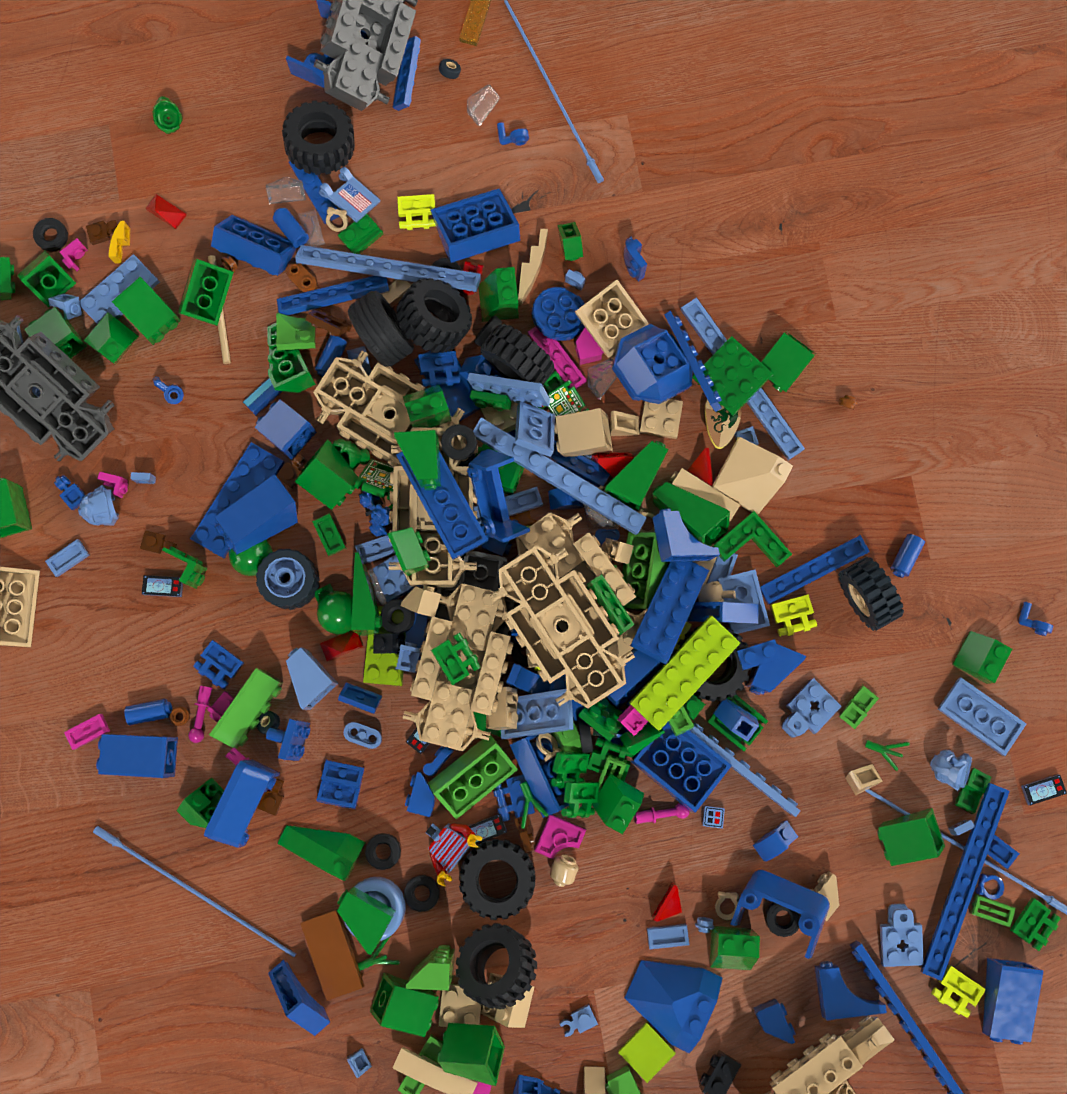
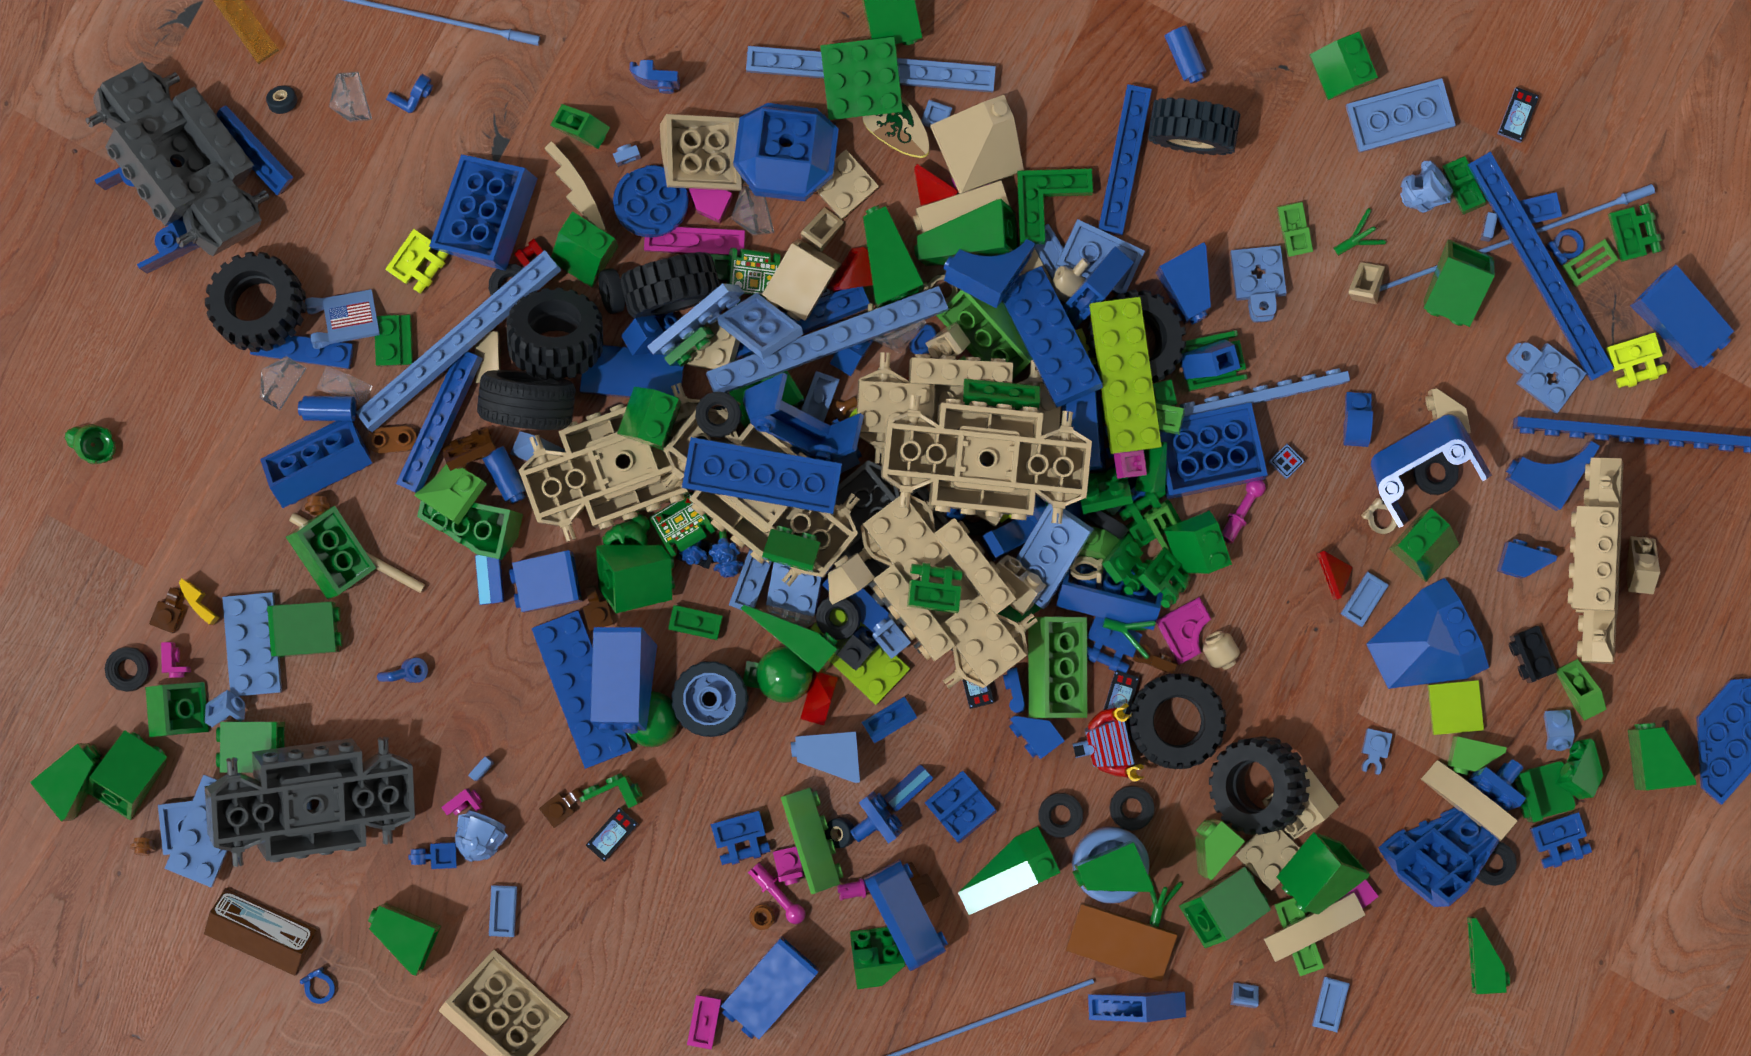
camera: 55 degrees left, 5 degrees up
green slope [84,312,139,365] -> none
blue brick [124,699,172,726] -> none
red slope [145,194,186,229] -> none
tan piece [326,207,348,232] -> none
medium blue plate [343,722,382,749] -> none
green slope [394,430,441,490] -> none
blue plate [417,351,460,387] -> none
blue plate [664,311,722,412] -> none
medium blue plate [695,917,714,933] -> none
blue plate [736,639,781,670] -> none
neon yellow plate [770,594,817,636] -> none
none -> blue slope [884,765,933,811]

